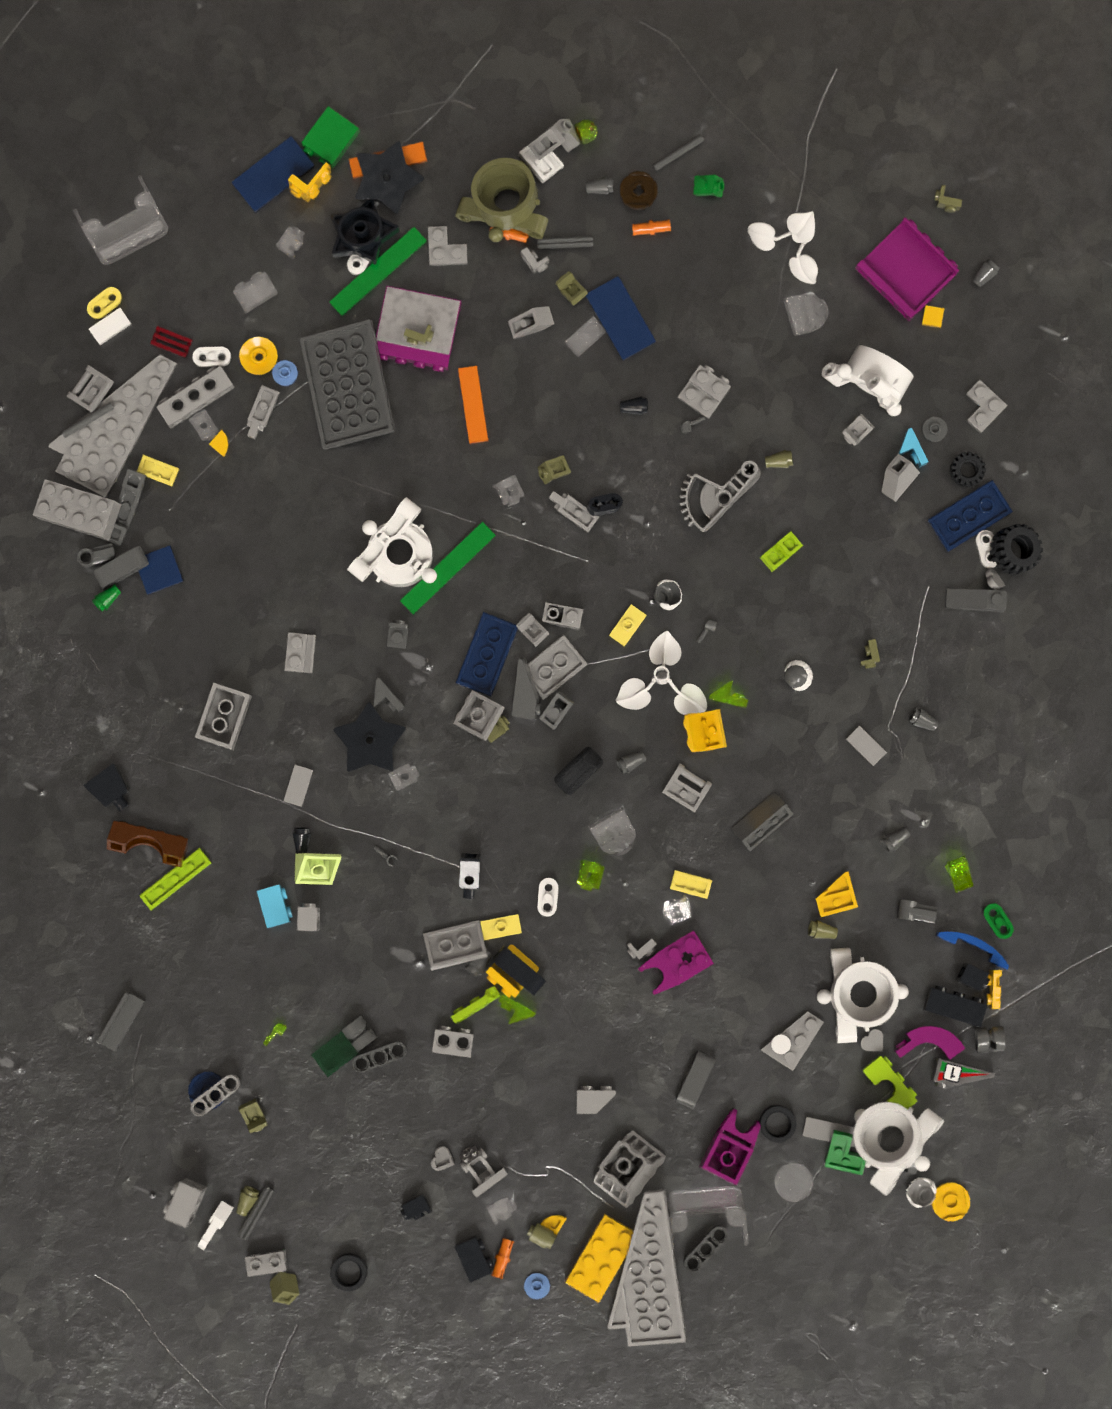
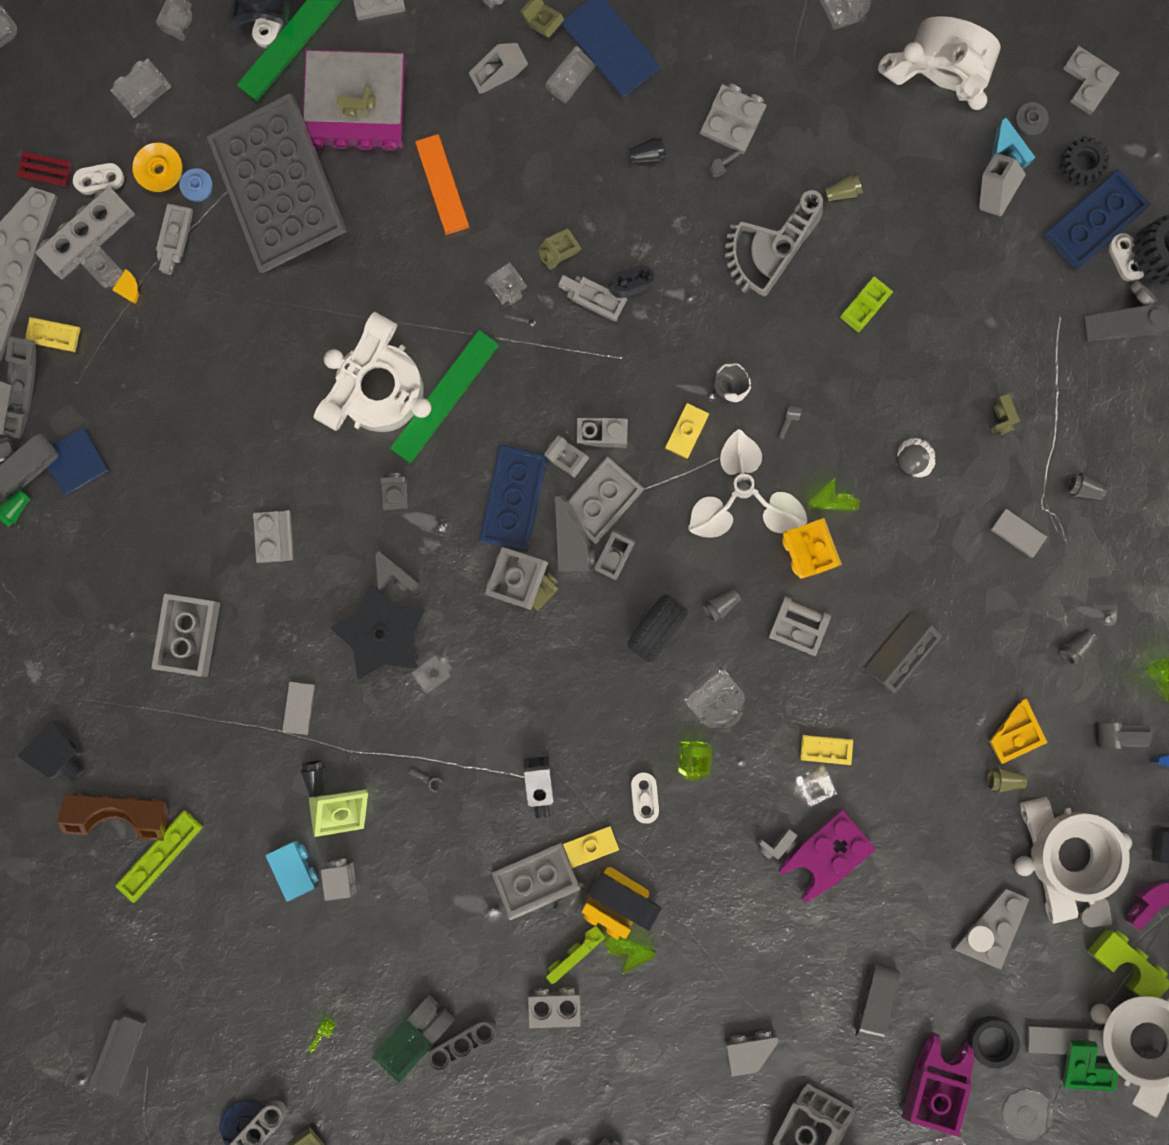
camera: 10 degrees left, 0 degrees up
light grey bracket [842,414,875,446] -> none

